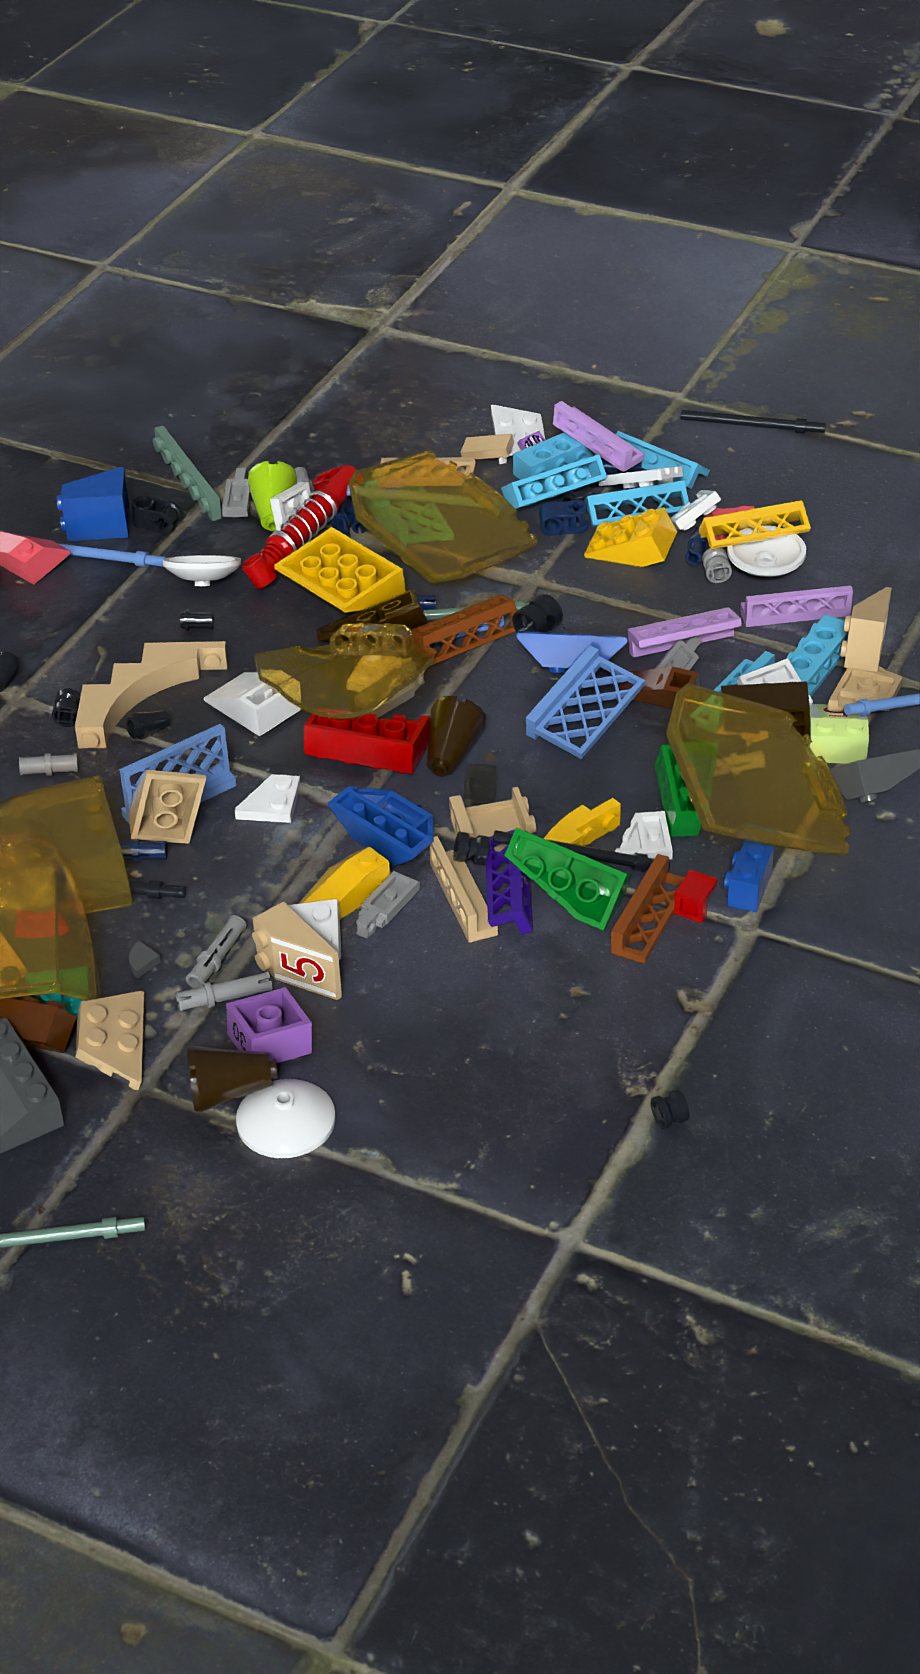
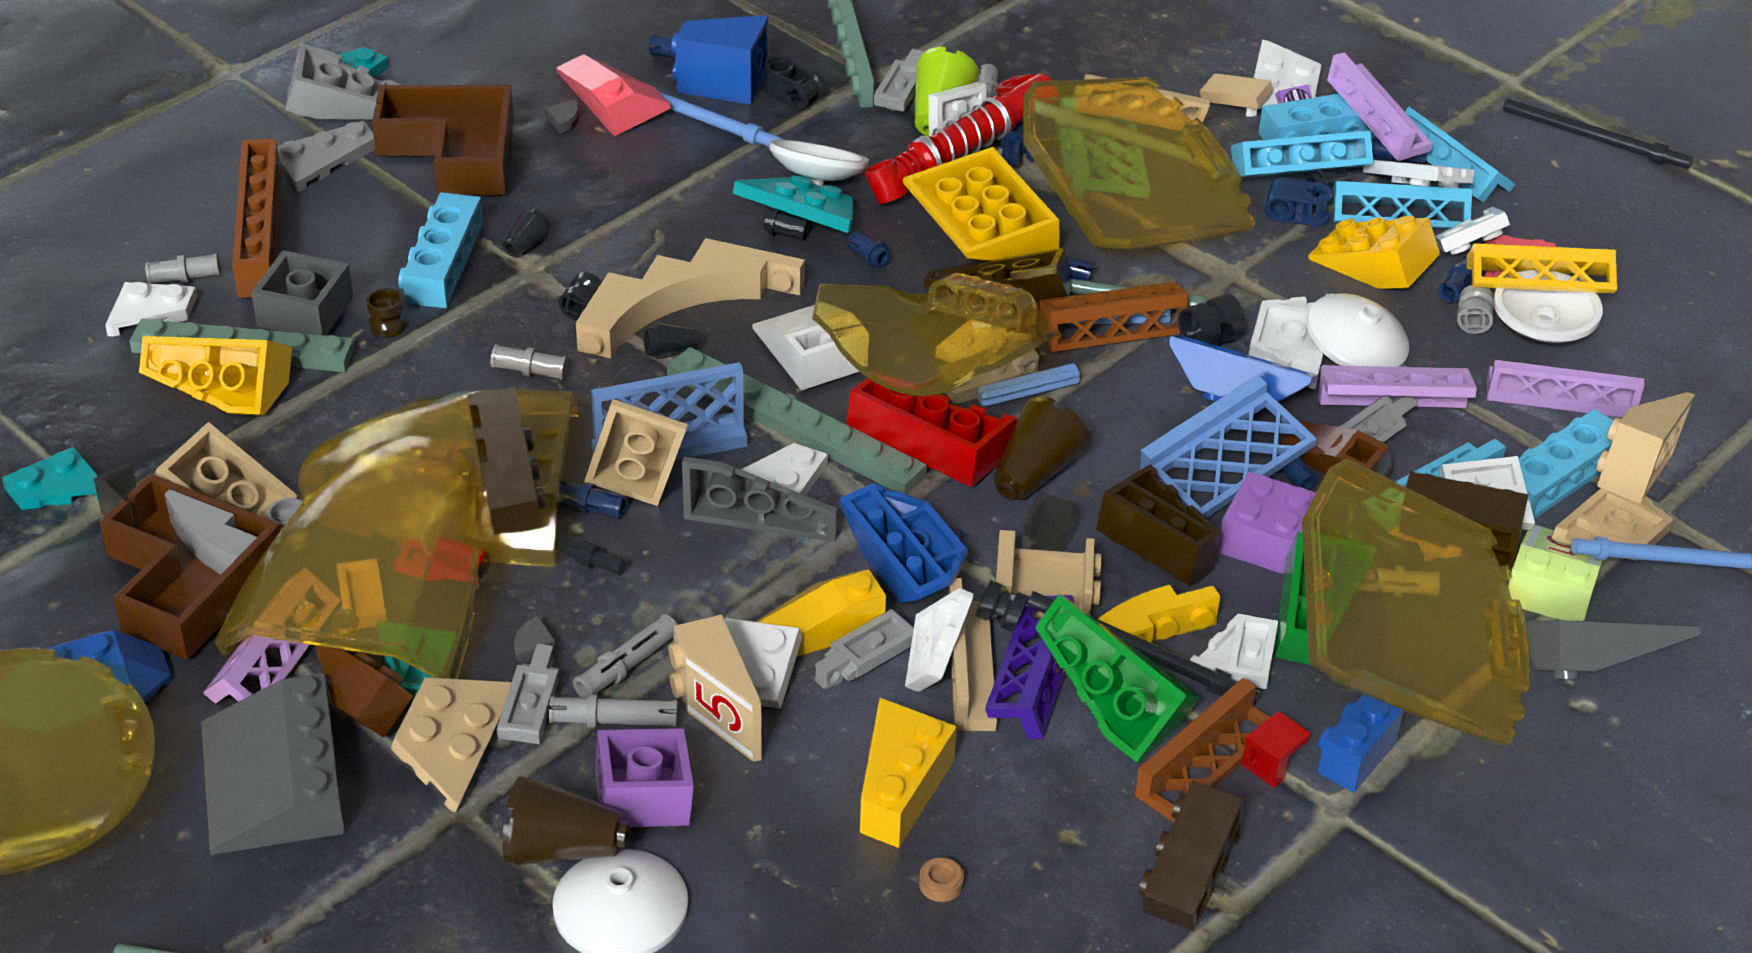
camera: 15 degrees right, 0 degrees up
none -> dark brown wedge [467,386,547,535]
none -> light grey hinge [497,644,559,744]
none -> dark blue pin [648,34,676,61]
none -> sand green plate [667,347,927,494]
none -> dark grey wedge [682,457,838,542]
none -> teal wing [733,175,853,233]
none -> dark blue pin [847,230,891,268]
none -> yellow wedge [860,698,957,848]
none -> white wing [905,588,973,692]
none -> medium nougat tile [919,857,964,902]
none -> medium blue axle [976,363,1080,407]
none -> dark brown wedge [1096,464,1222,586]
none -> dark brown wedge [1138,780,1243,932]
none -> medium lavender brick [1218,472,1322,574]
none -> white wing [1249,294,1332,389]
none -> dark blue pin [1277,454,1318,491]
none -> white dish [1306,293,1409,367]

